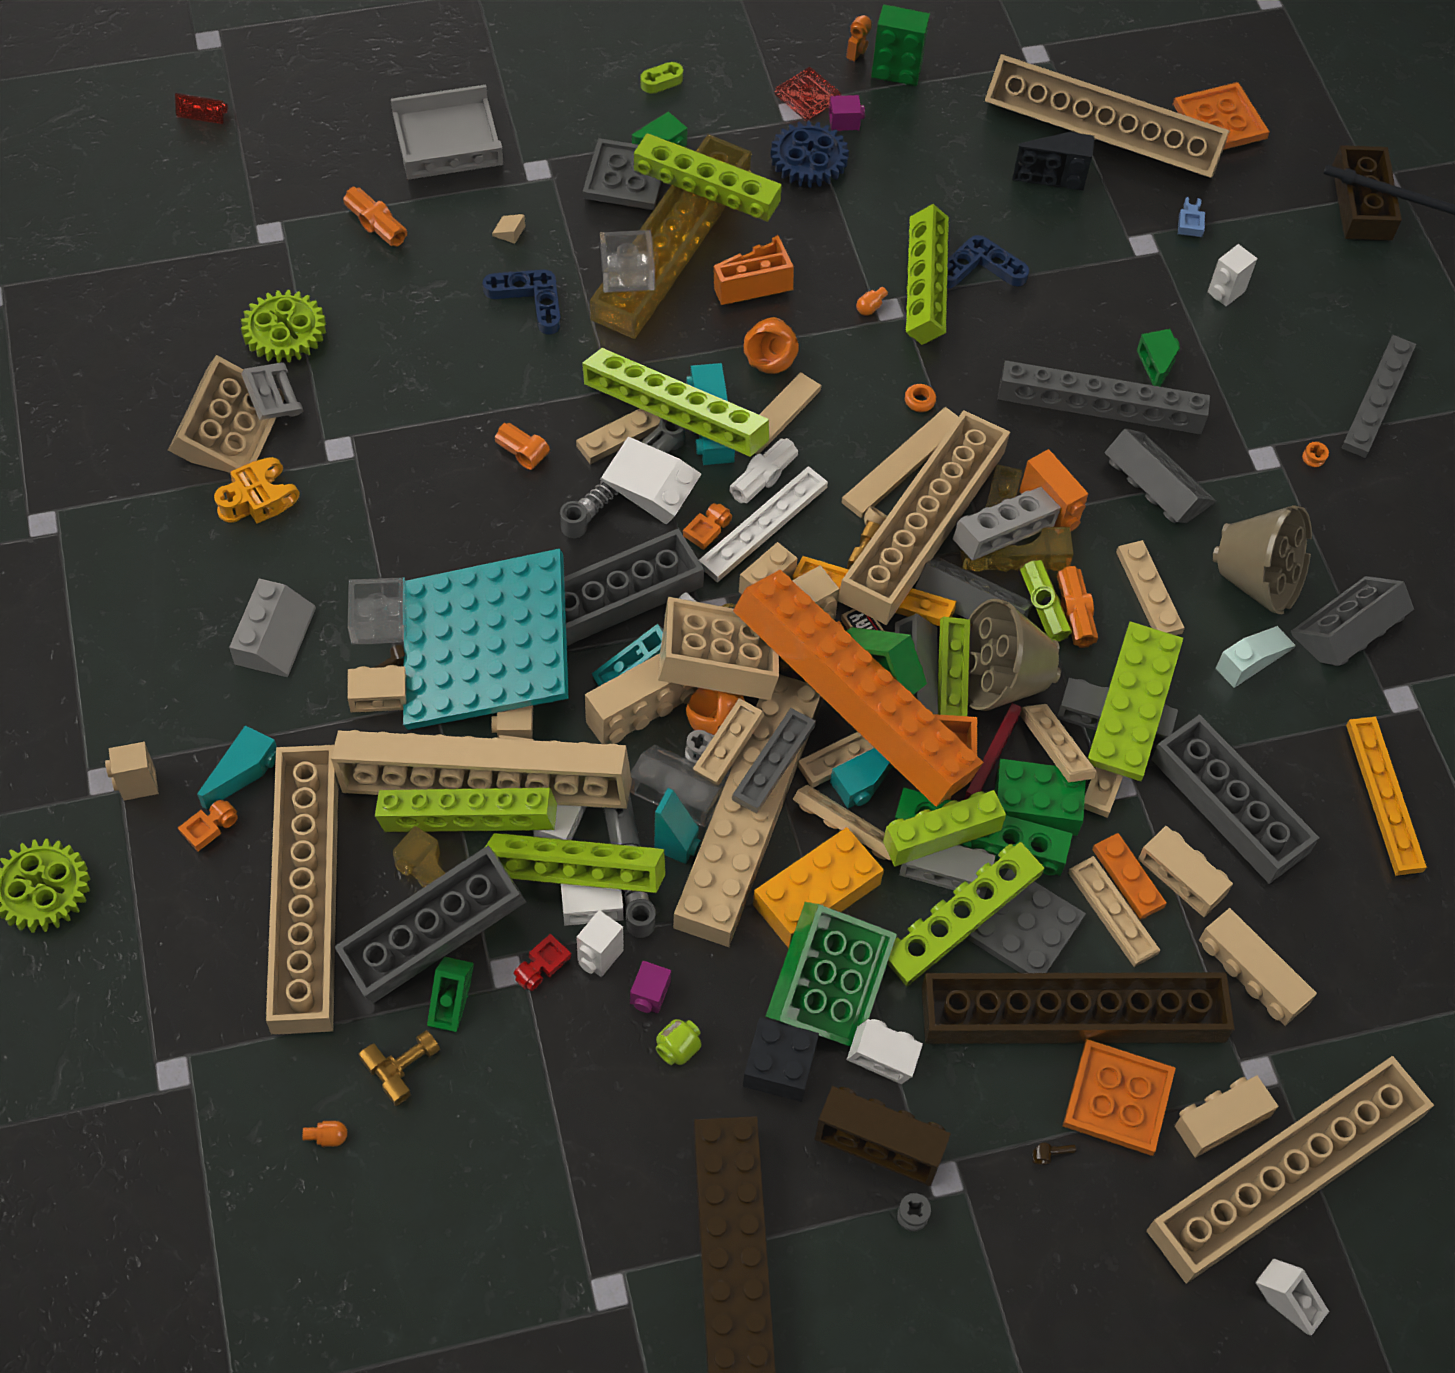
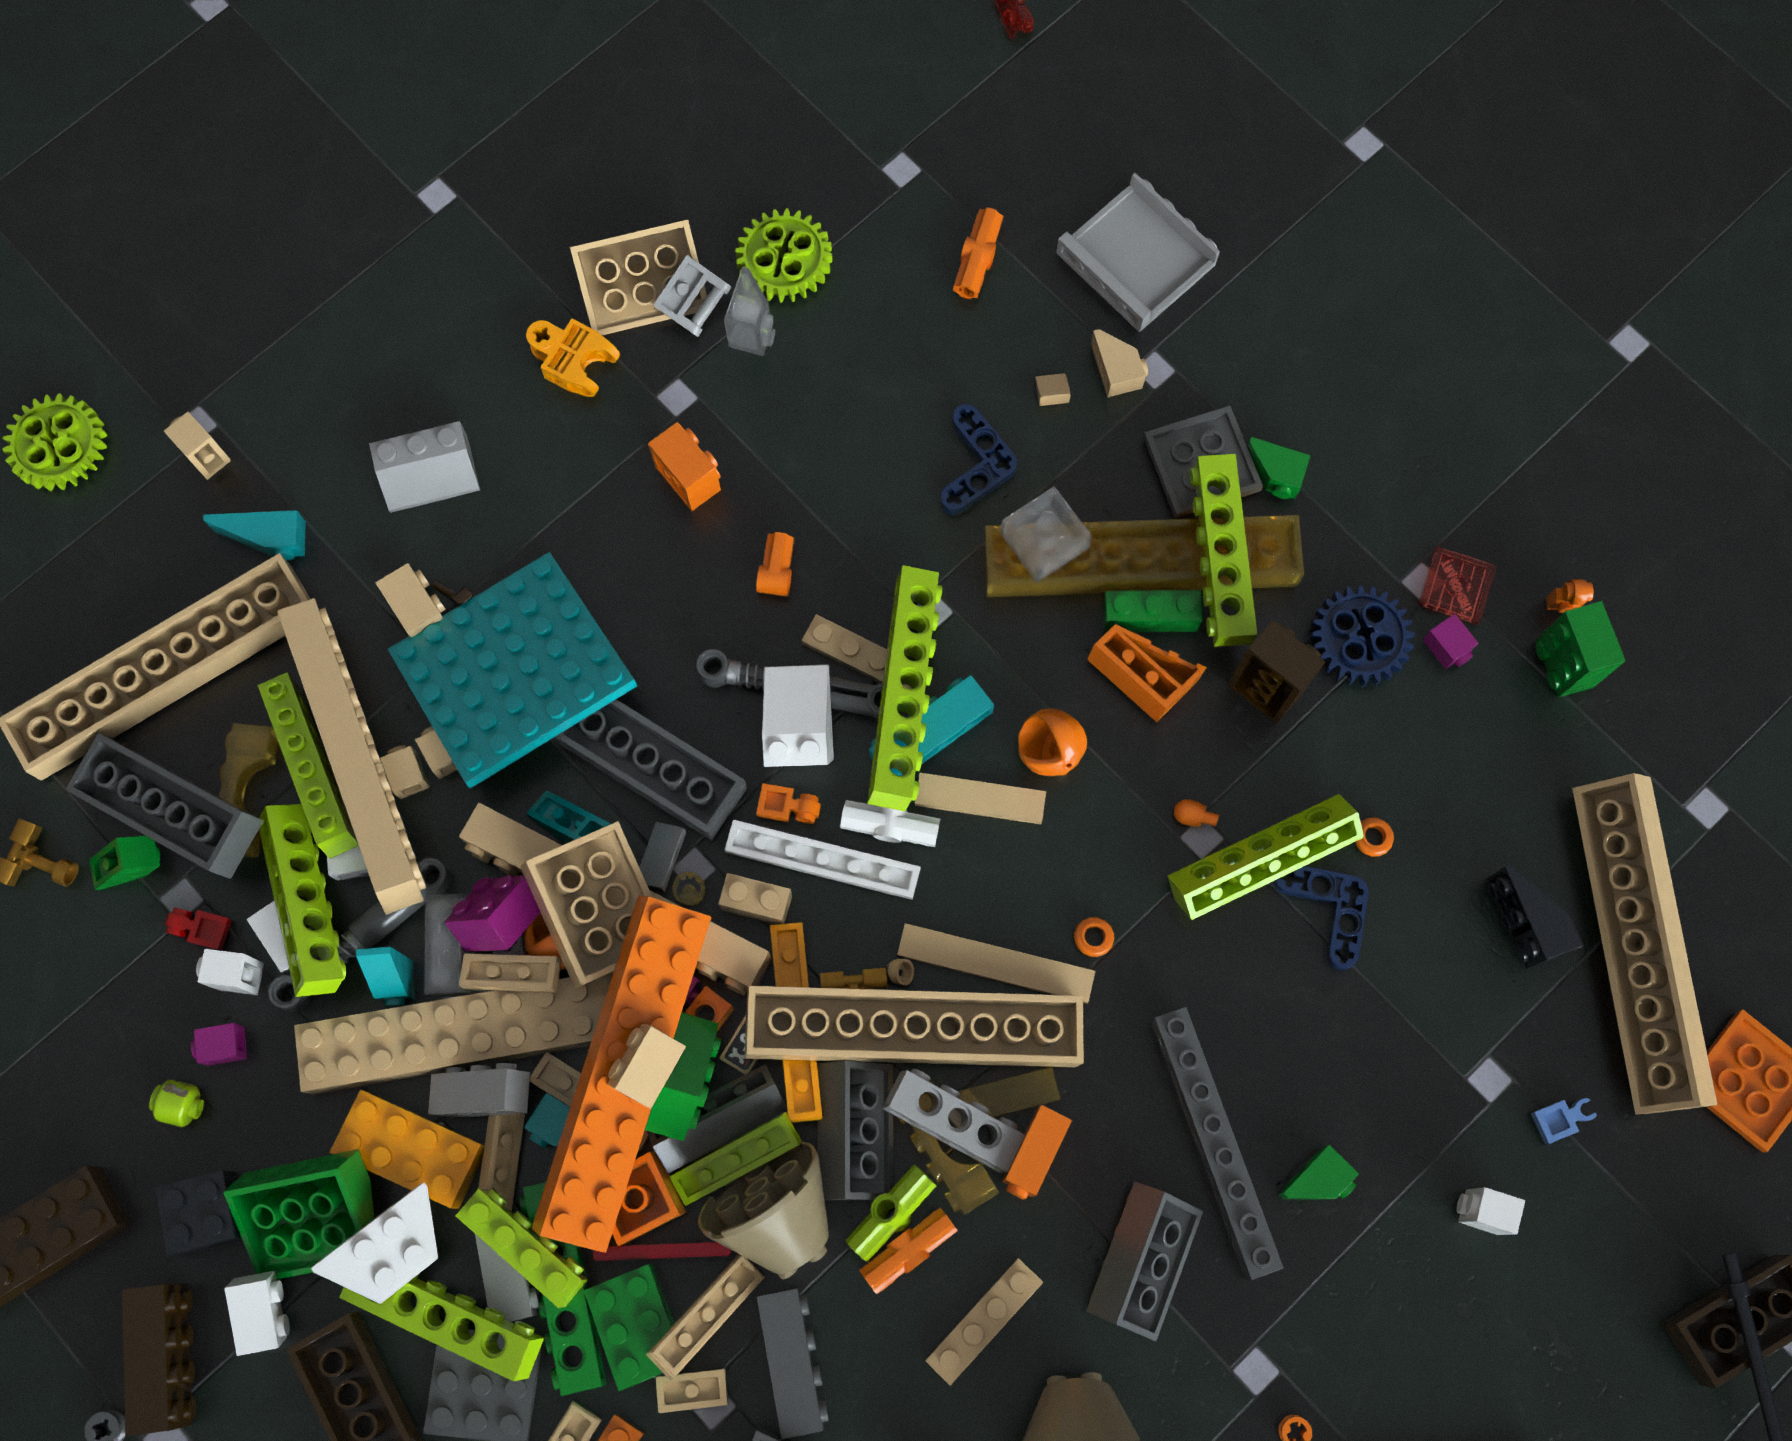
camera: 65 degrees right, 15 degrees up
orange plate [178,800,238,852] -> none
clear brick [348,577,407,644] -> none
lime beam [641,62,683,93] -> none
dark grey plate [732,708,816,814] -> none
lime plate [1088,621,1183,781] -> none
none -> white wing [310,1182,438,1304]
none -> light grey brick [428,1063,530,1118]
none -> magenta brick [444,875,540,952]
none -> tan brick [607,1023,686,1109]
none -> orange brick [648,422,721,511]
none -> clear slope [724,266,775,356]
none -> tan slope [1091,329,1148,397]
none -> green brick [1102,590,1202,632]
none -> dark brown brick [1228,620,1325,725]
none -> orange piece [1355,817,1394,857]

